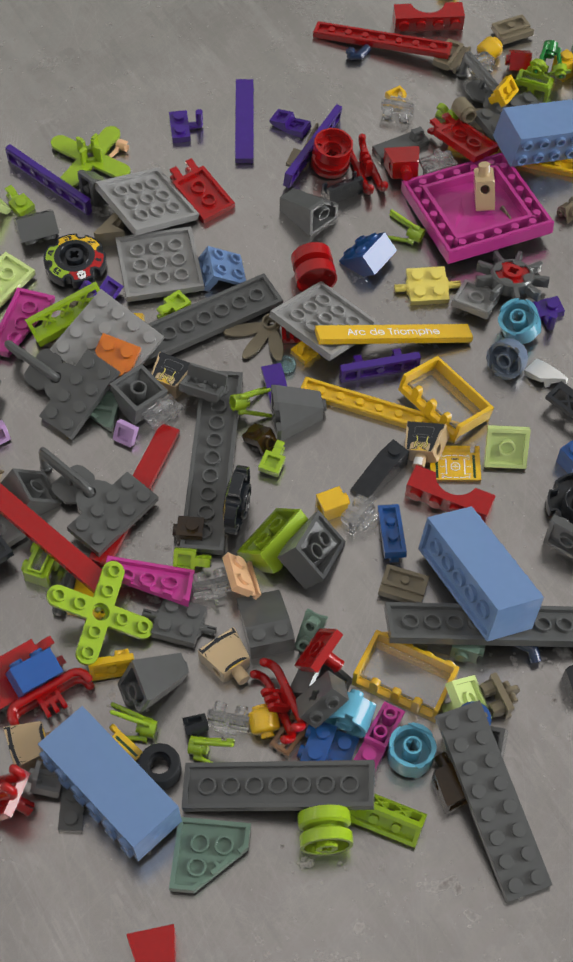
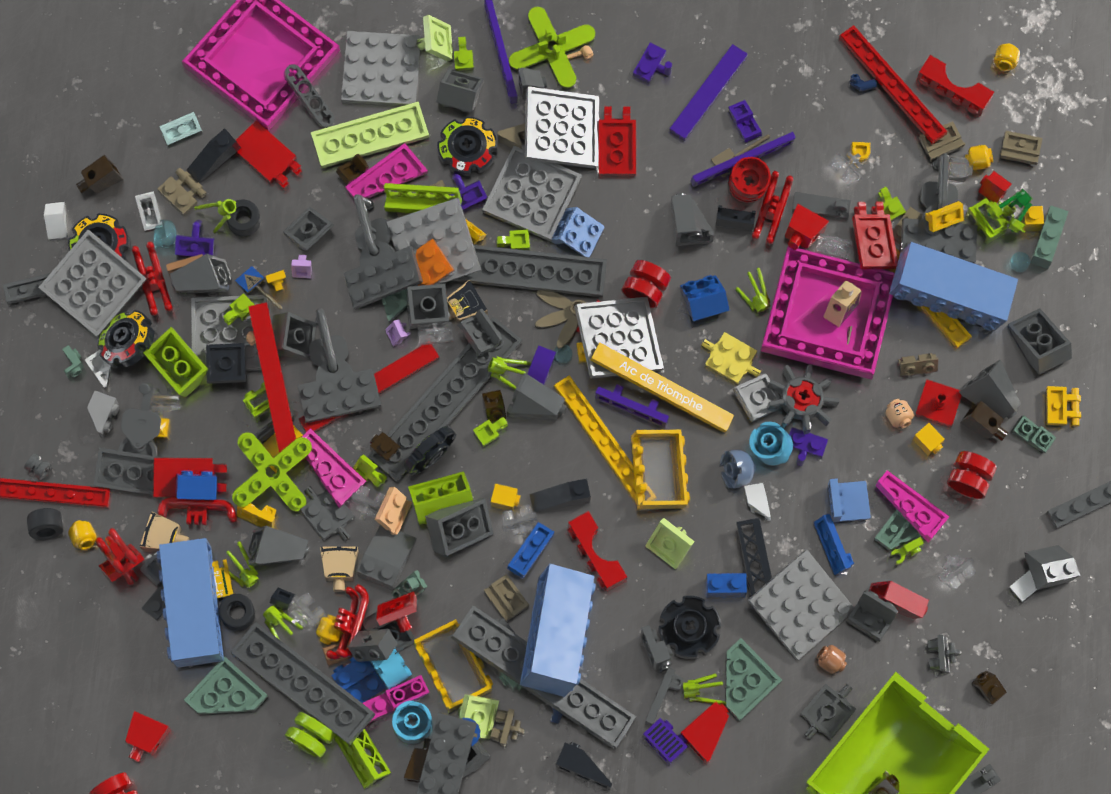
camera: 35 degrees right, 15 degrees up
torso [405,421,450,468] -> none
yellow piece [430,446,481,482] -> none
dark tan brick [451,97,477,123] -> none

